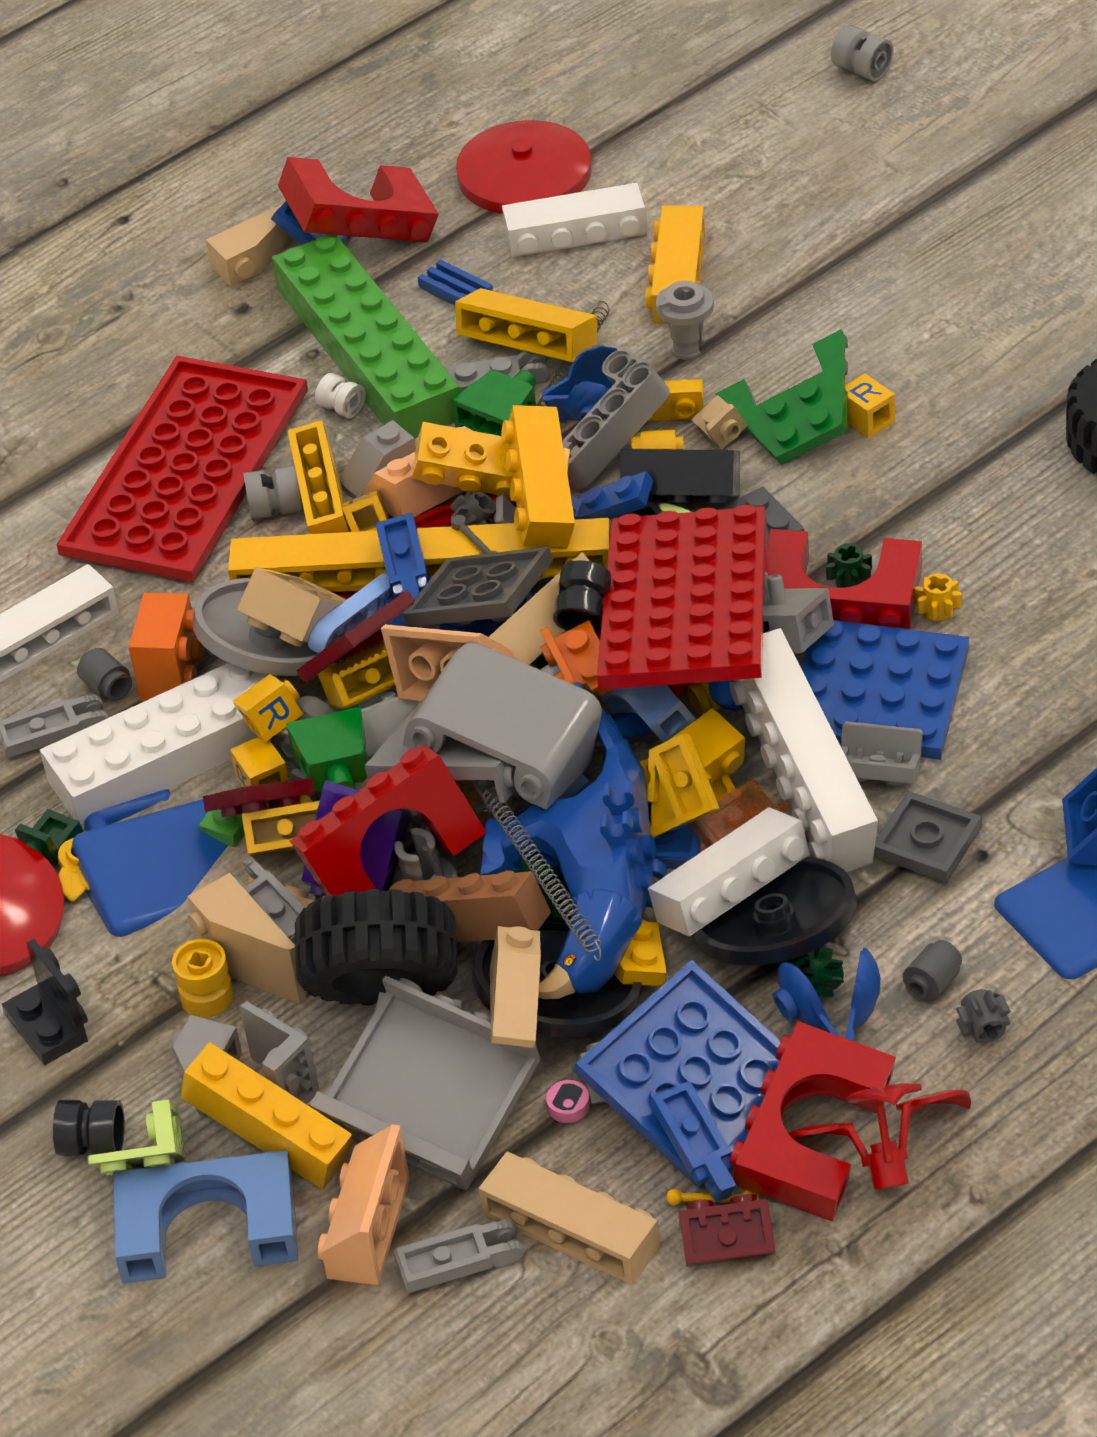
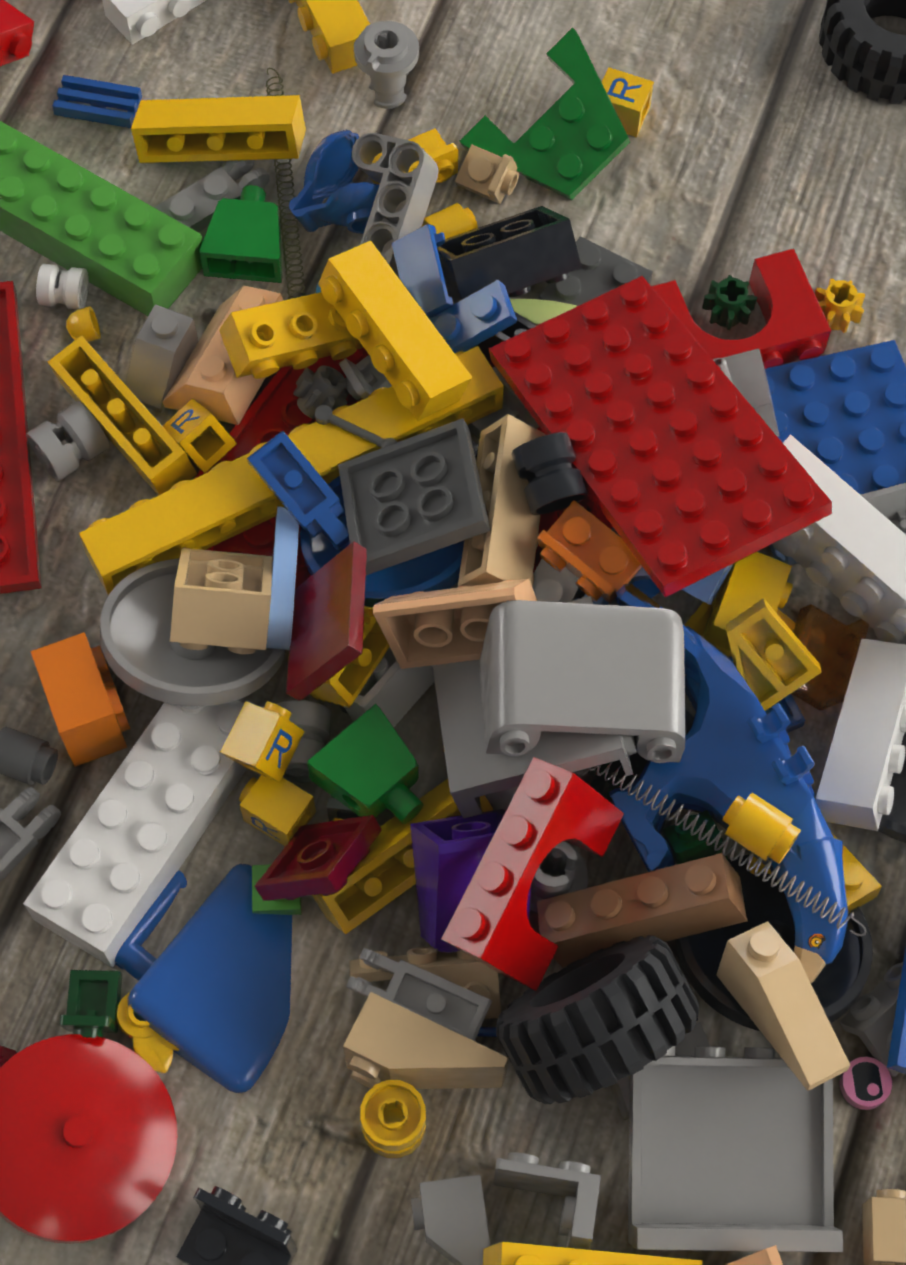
camera: 35 degrees left, 20 degrees up
none -> yellow hinge [66,306,101,342]
none -> hinge [391,224,454,318]
none -> yellow brick [722,792,801,864]

